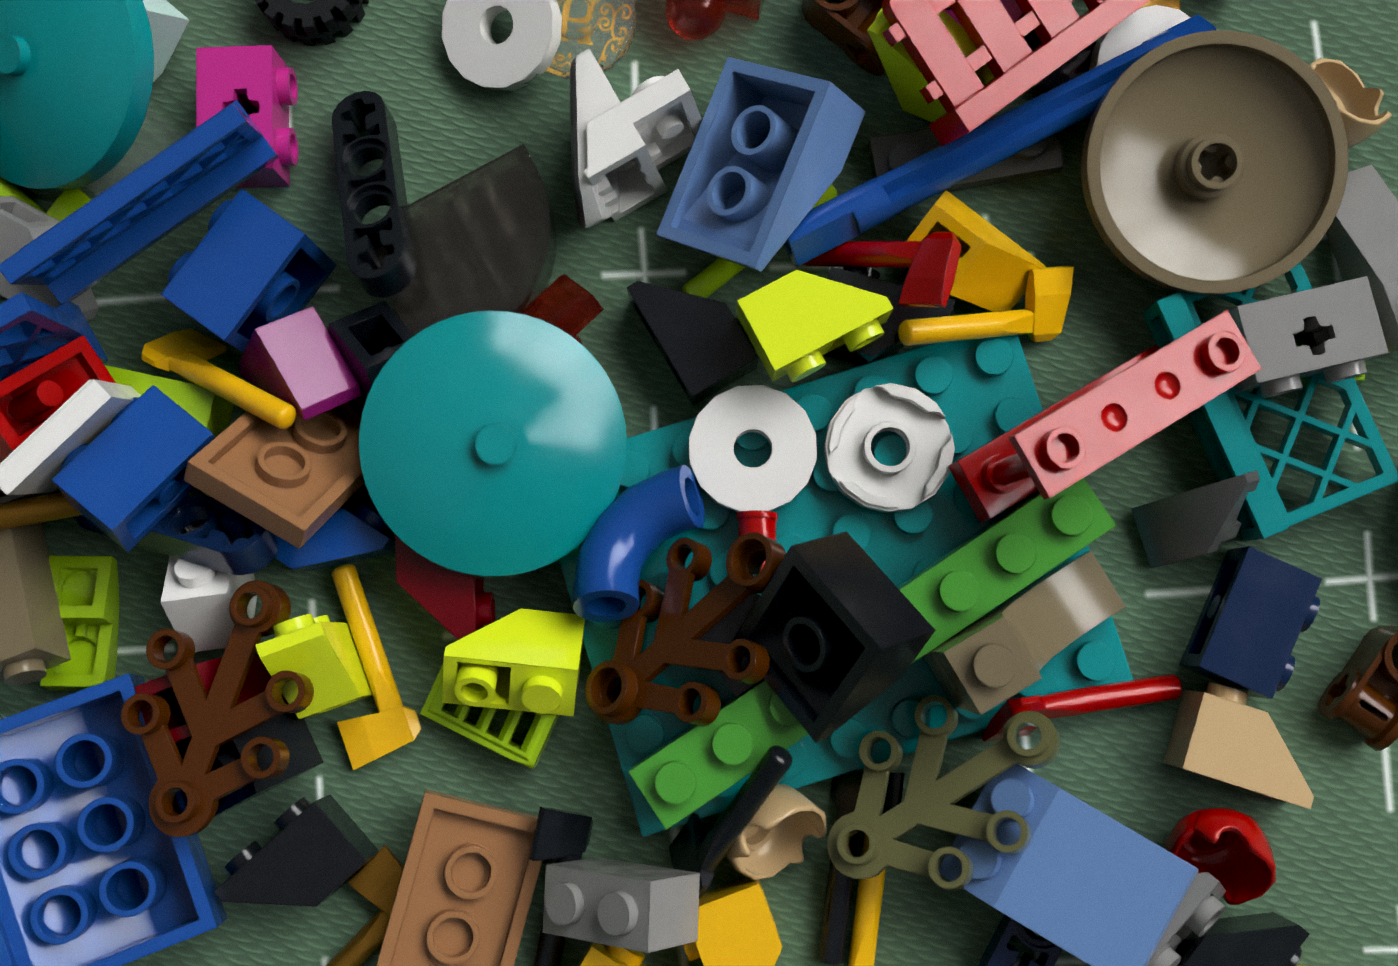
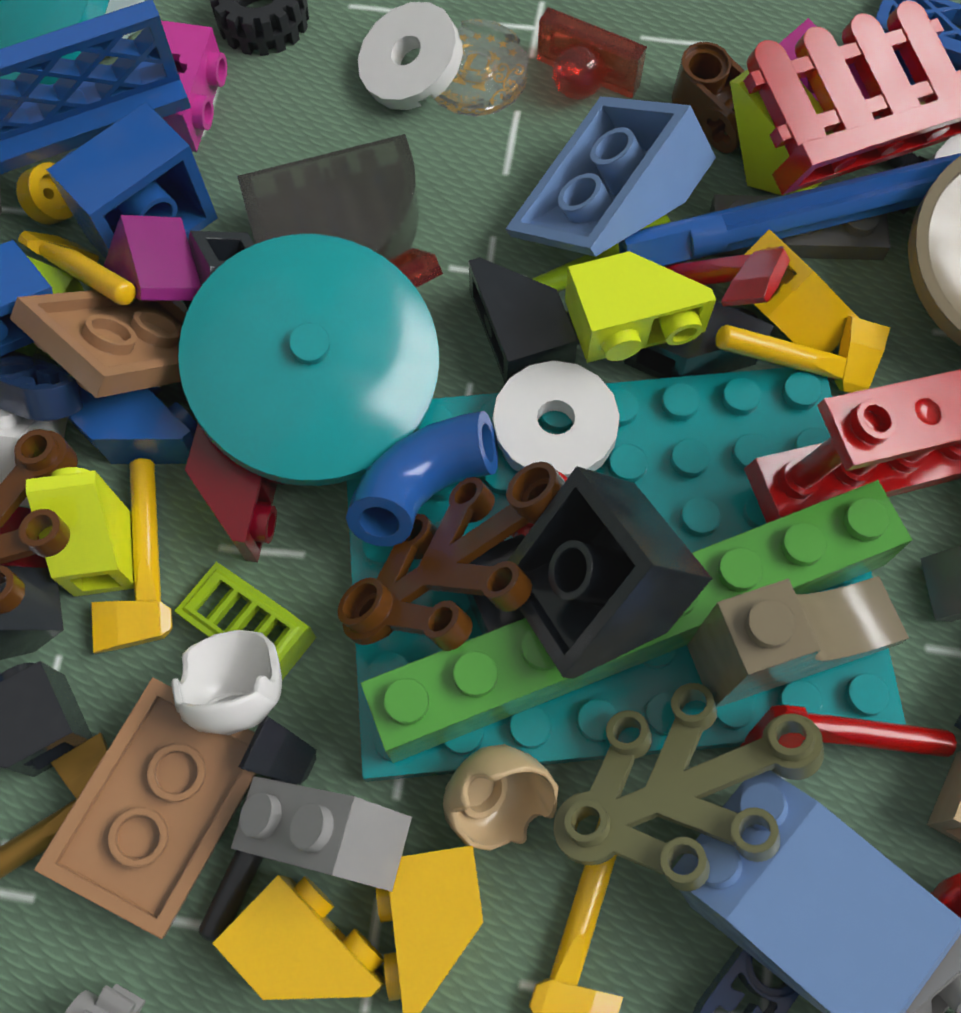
camera: 10 degrees right, 15 degrees down
black beam [332,91,416,298] -> none
neon yellow slope [442,608,585,717] -> none
white piece [570,48,702,228] -> none
black piece [669,745,792,899] -> none
black piece [818,770,905,965] -> none
white tile [824,383,955,513] -> none
none -> yellow tile [16,162,74,225]
none -> white hair [171,630,282,735]

